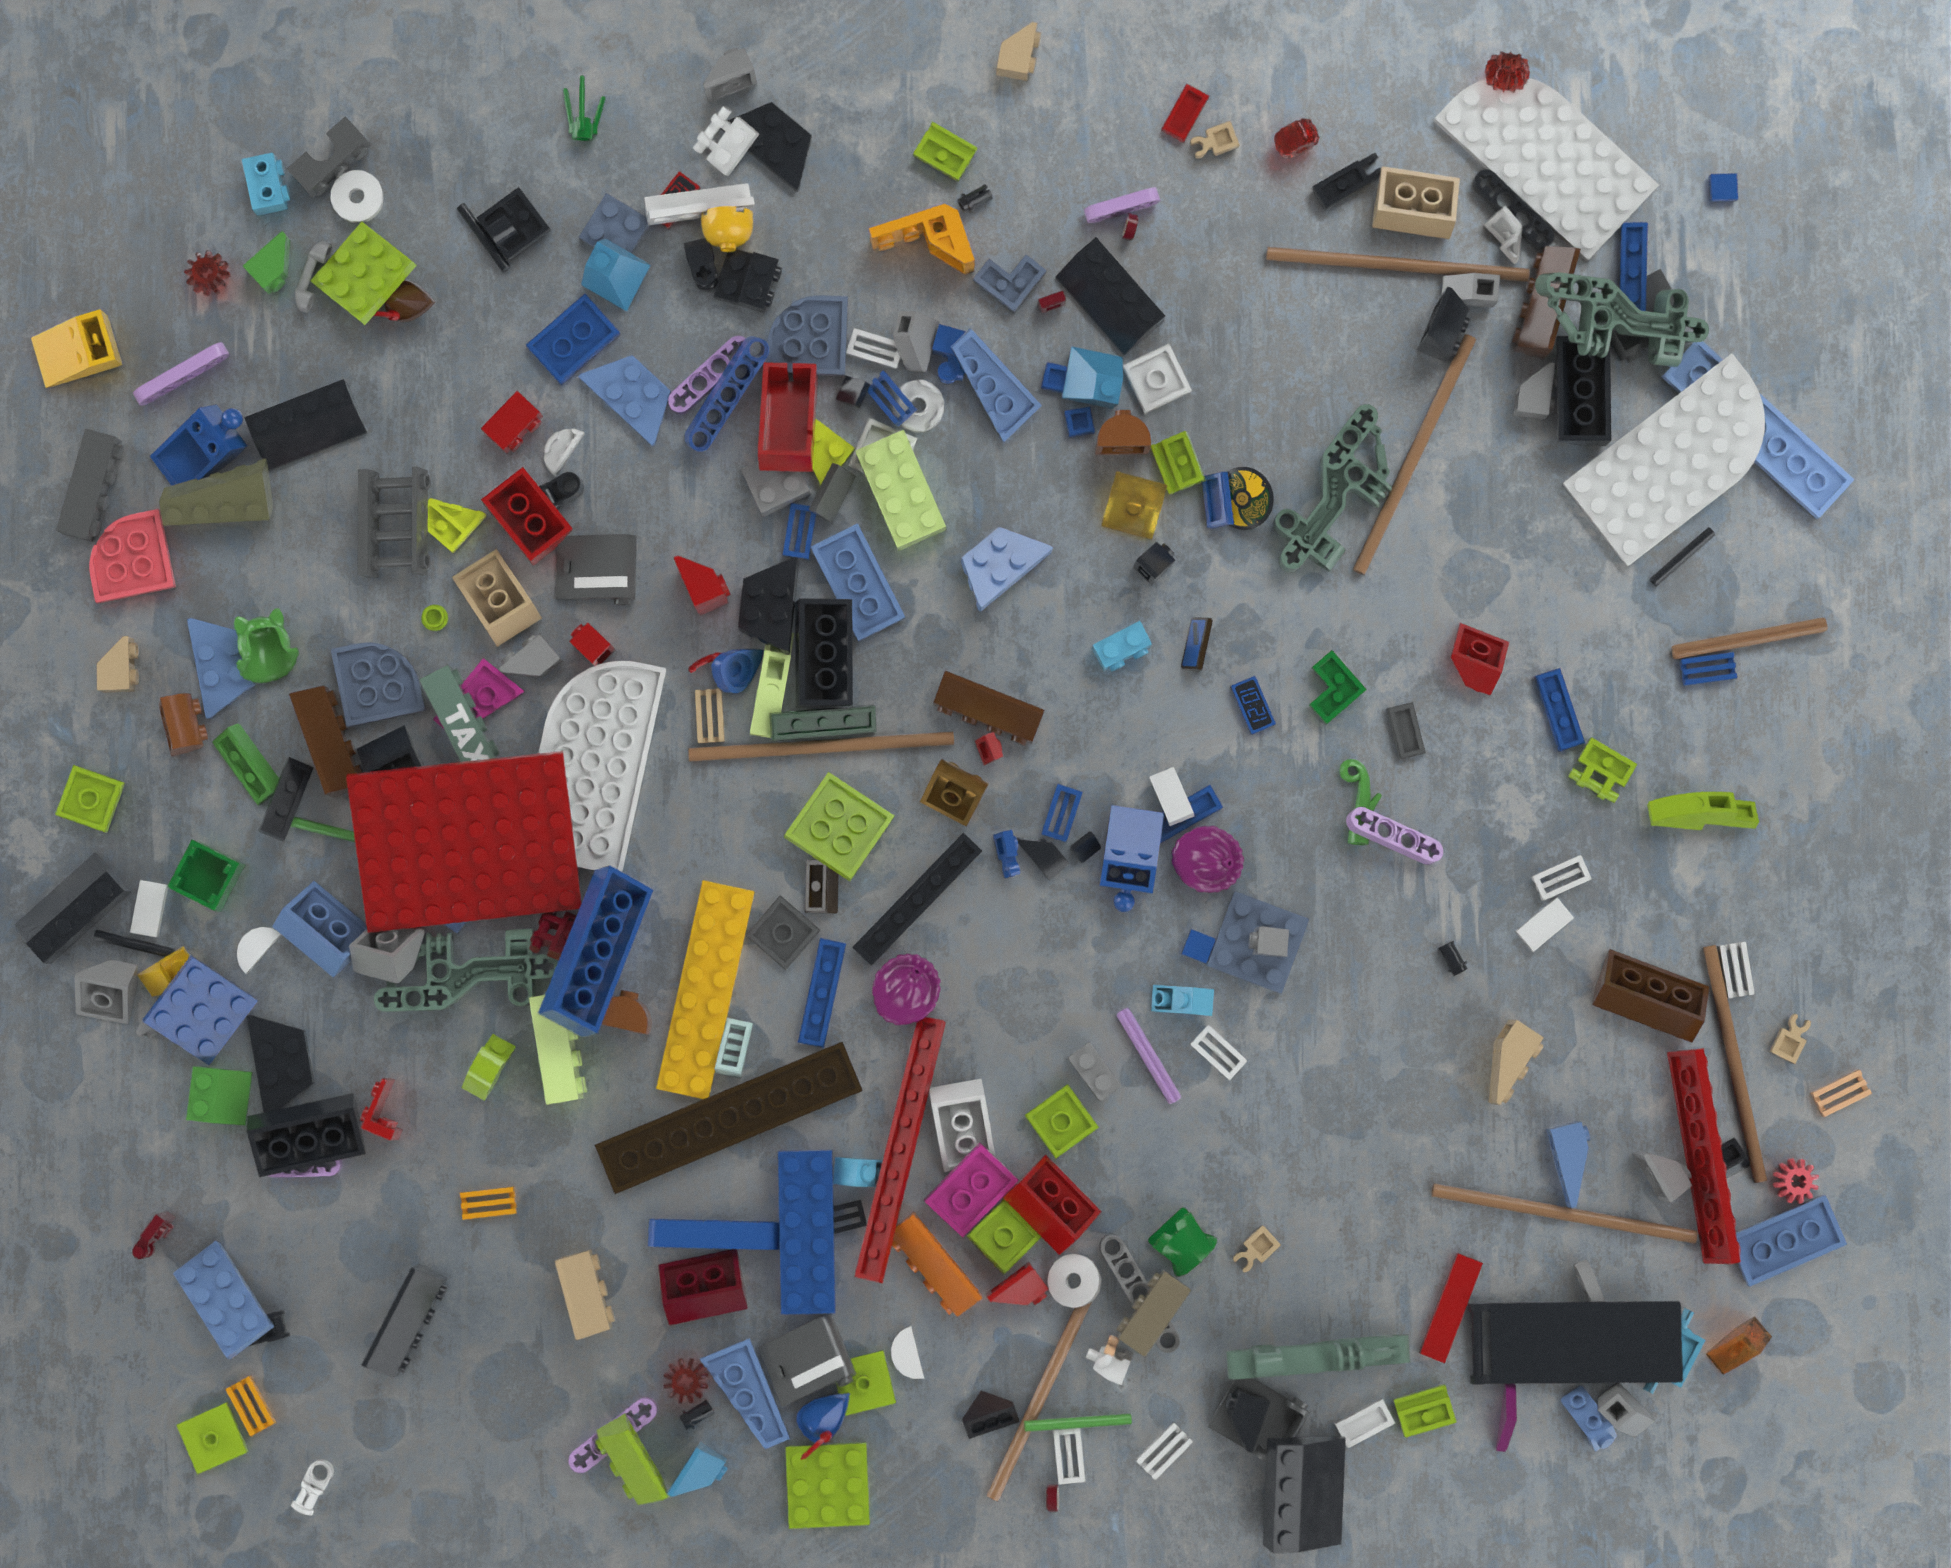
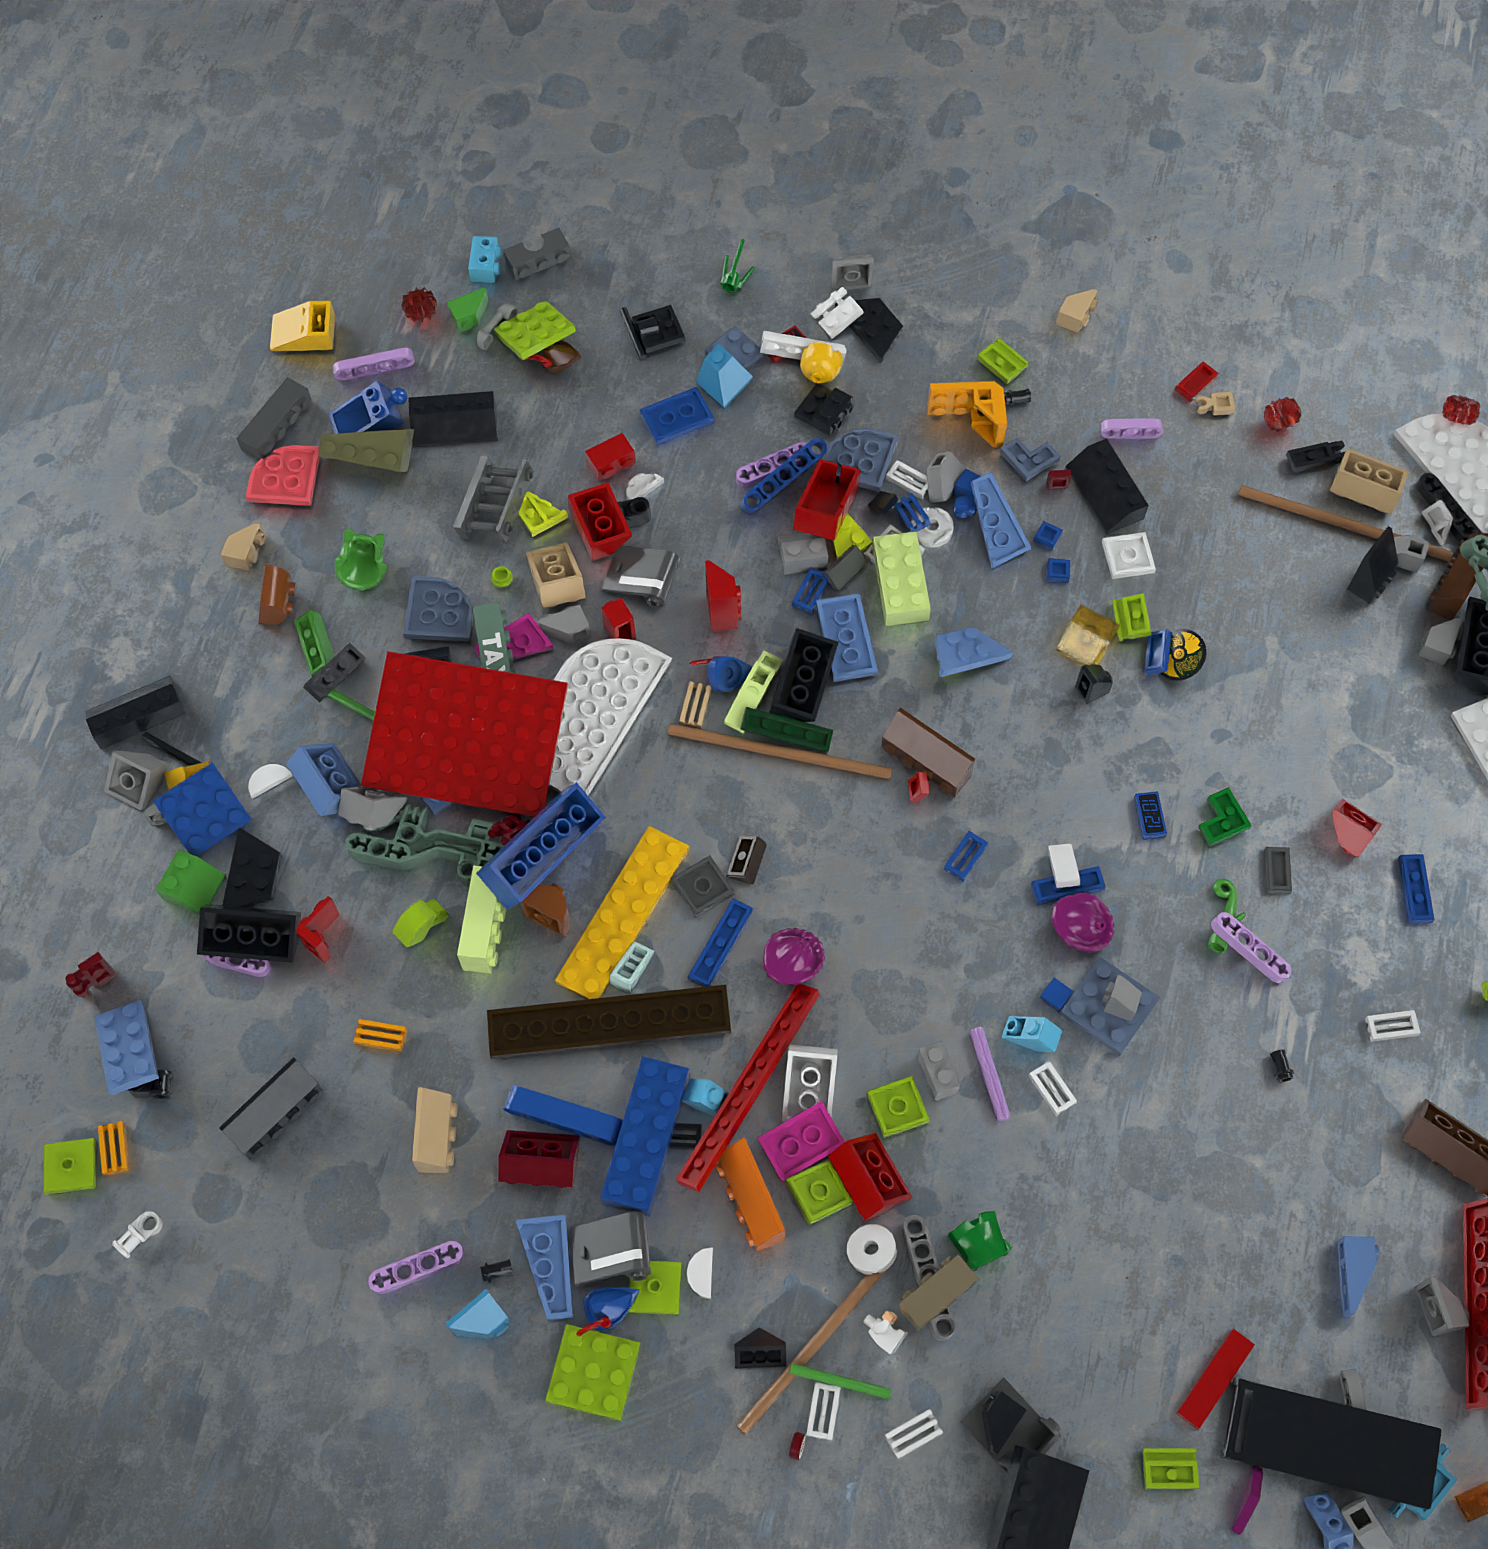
camera: 25 degrees right, 20 degrees down
lime plate [55,765,125,833] -> none
white tile [130,880,168,937] -> none
green container [167,839,245,912] -> none
medium blue wing [187,618,256,719] -> none
reddish brown slope [289,685,364,798] -> none
white tile [330,170,384,223] -> none
medium blue wing [578,355,671,447] -> none
lime slope [596,1414,668,1505] -> none
clear red gear [663,1358,709,1404] -> none
black piece [684,238,718,291] -> none
black wing [738,557,799,655] -> none
lime plate [784,772,894,881] -> none
black plate [852,832,982,966] -> none
pearl gold brick [920,759,989,827] -> none
red slope [986,1262,1049,1305] -> none
blue plate [993,830,1020,878] -> none
black slope [1017,837,1070,880] -> none
dark azure slope [1062,346,1123,409] -> none
black slope [1070,831,1101,863] -> none
medium azure brick [1092,621,1152,672] -> none
dark orange brick [1095,410,1151,455] -> none
slope [1100,805,1164,912] -> none
dark red tile [1122,213,1139,241] -> none
slope [1181,617,1213,673] -> none
sand green beam [1226,1334,1411,1379] -> none
tan plate [1232,1225,1281,1273] -> none
sand green beam [1273,404,1392,572] -> none
white tile [1334,1398,1395,1448] -> none
medium nougat piece [1353,334,1477,575] -> none
medium nougat piece [1431,1183,1698,1244] -> none
tan slope [1488,1020,1544,1105] -> none
white tile [1515,898,1574,952] -> none
lime plate [1568,737,1637,803] -> none

